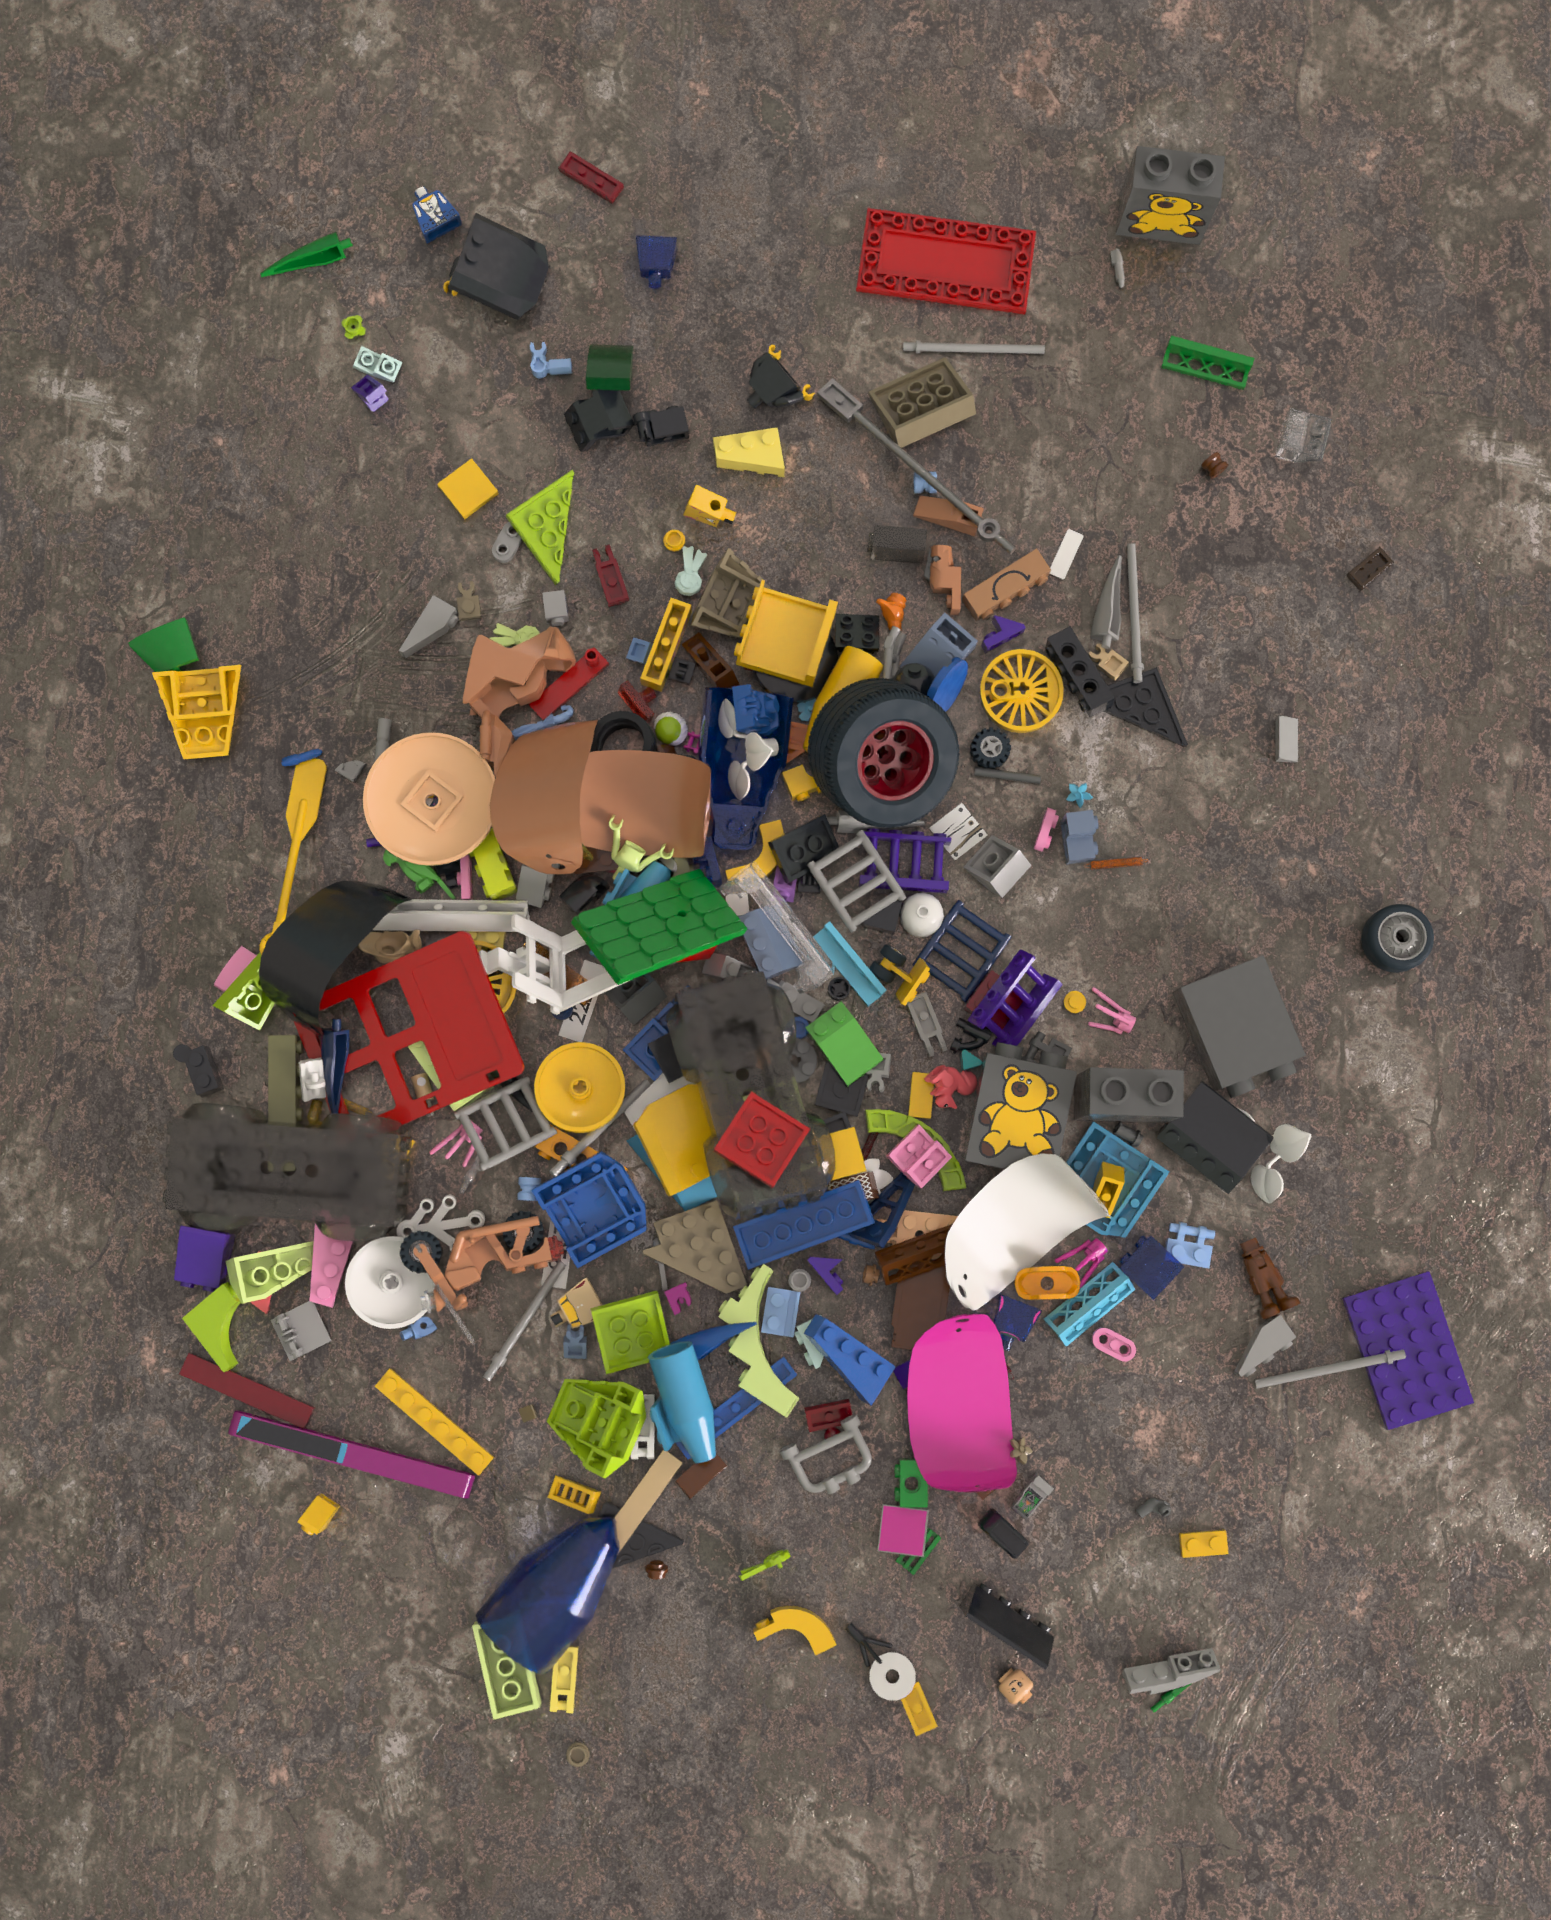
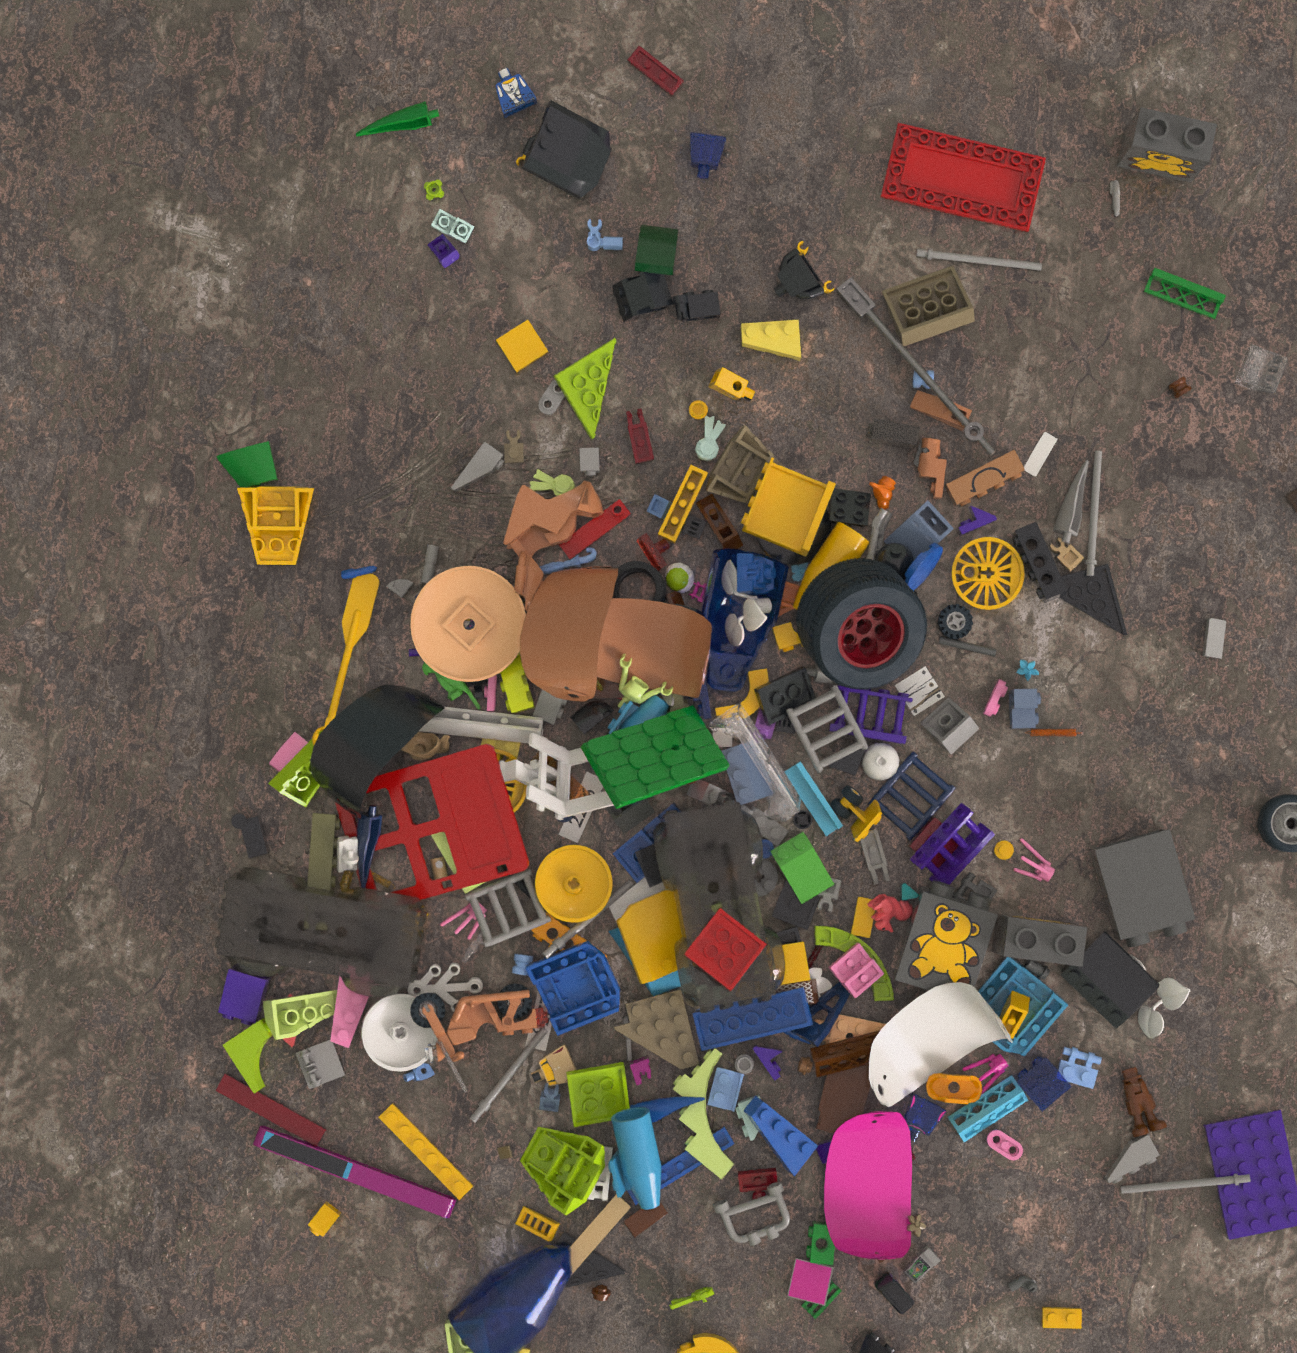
camera: 10 degrees right, 5 degrees up
black plant [950,1018,992,1054] -> none

